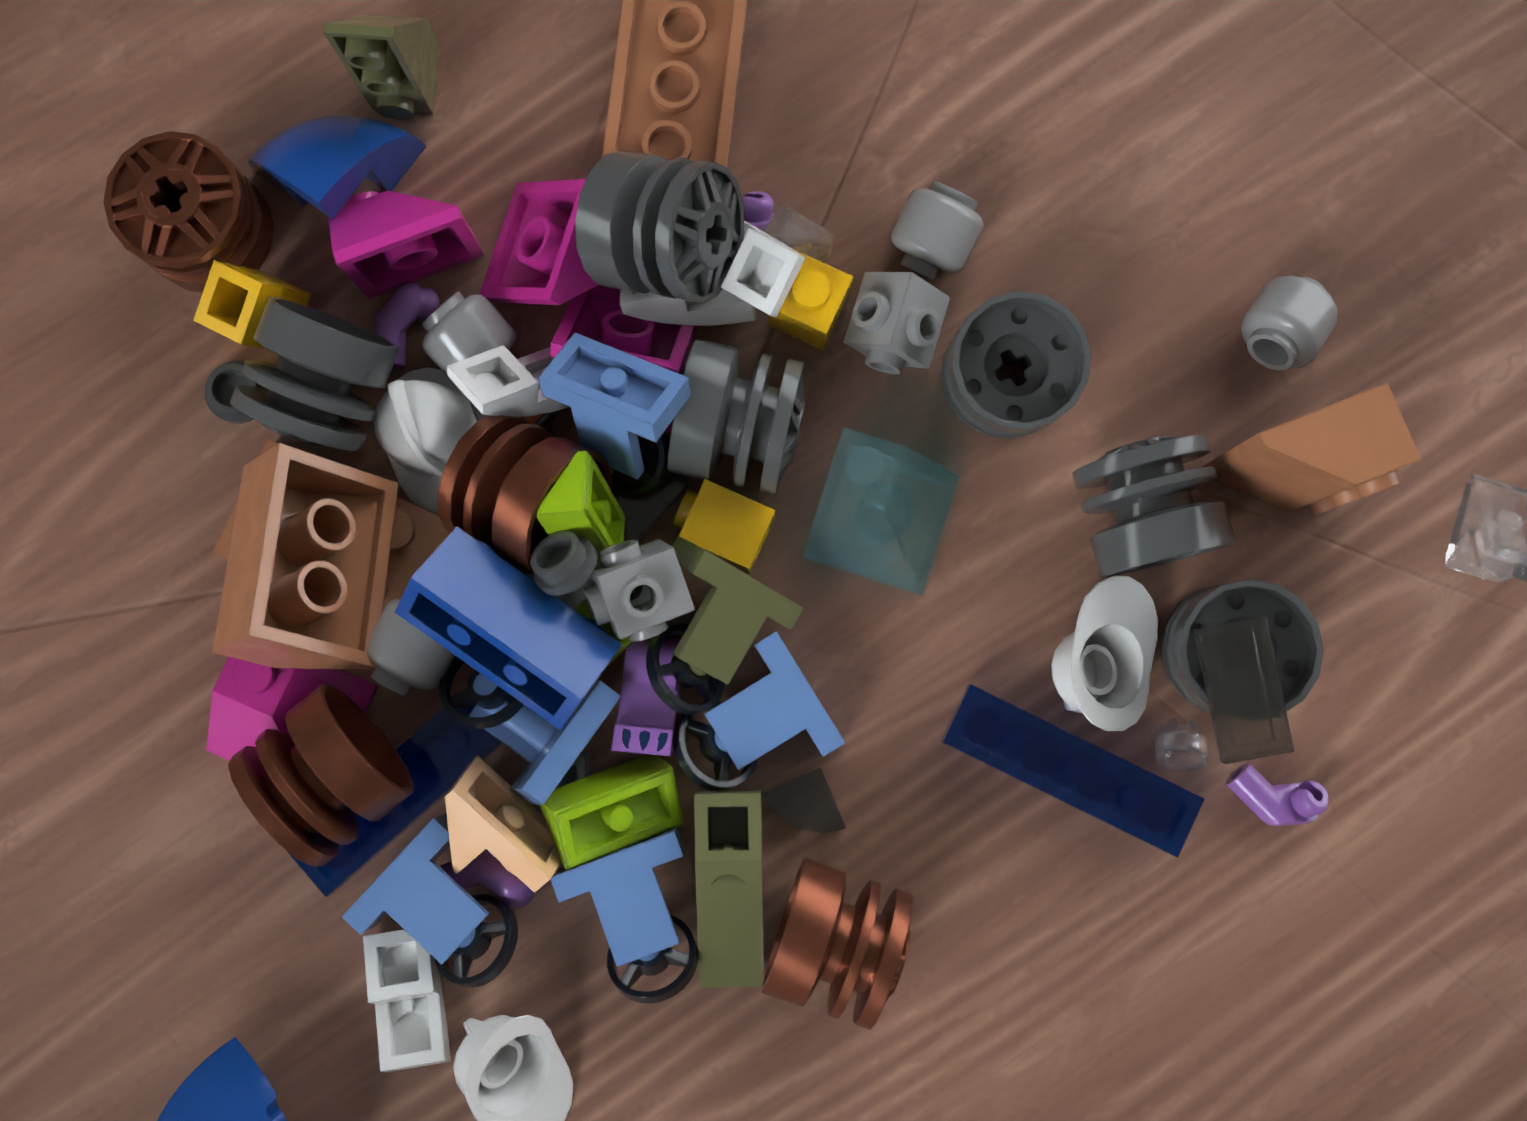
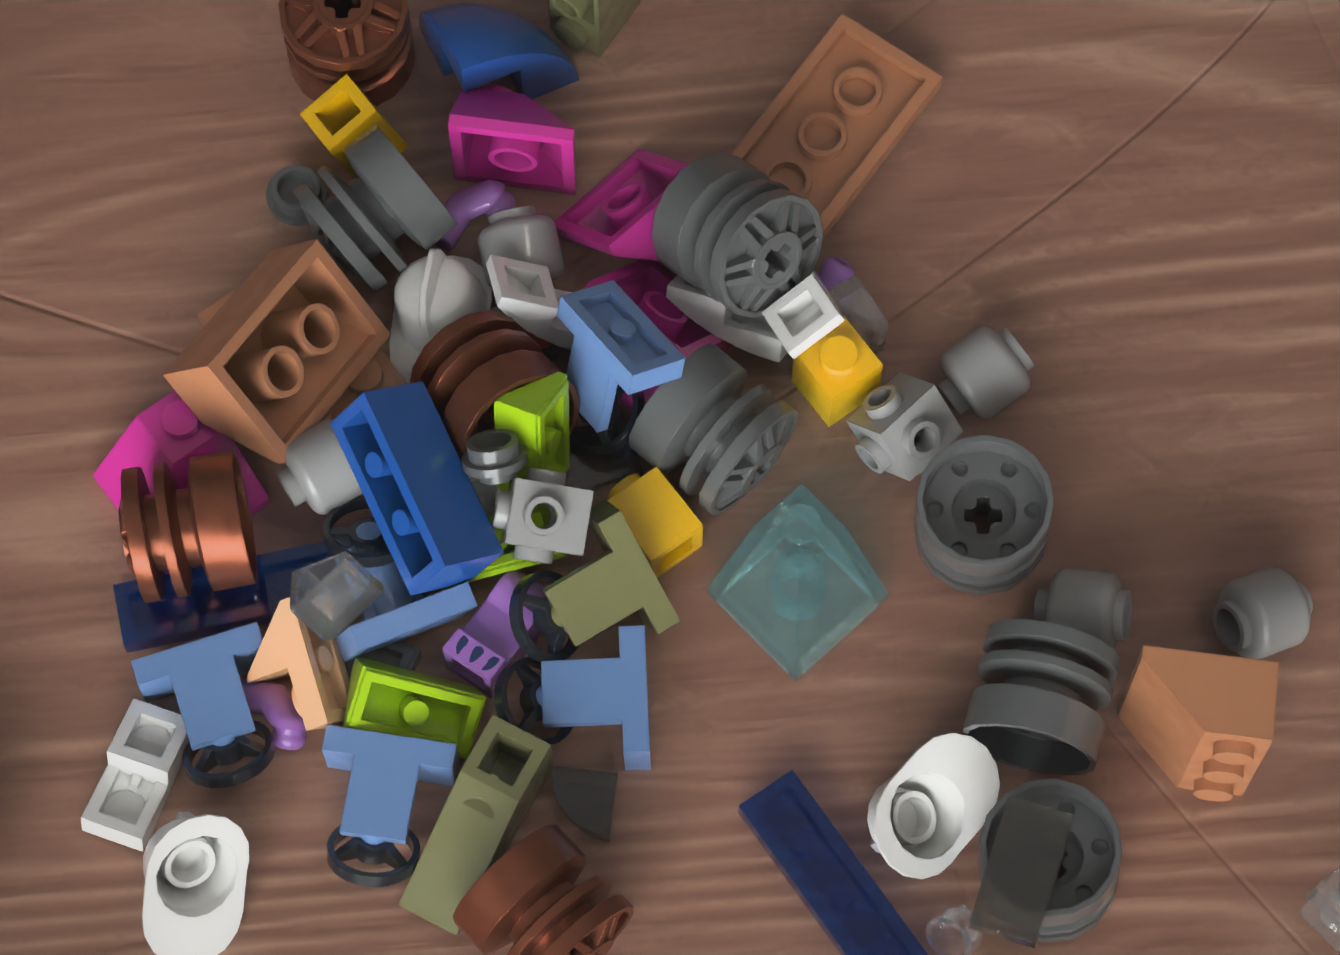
camera: 30 degrees right, 15 degrees down
none -> clear slope [290,551,384,641]
none -> light grey head [1034,567,1133,648]

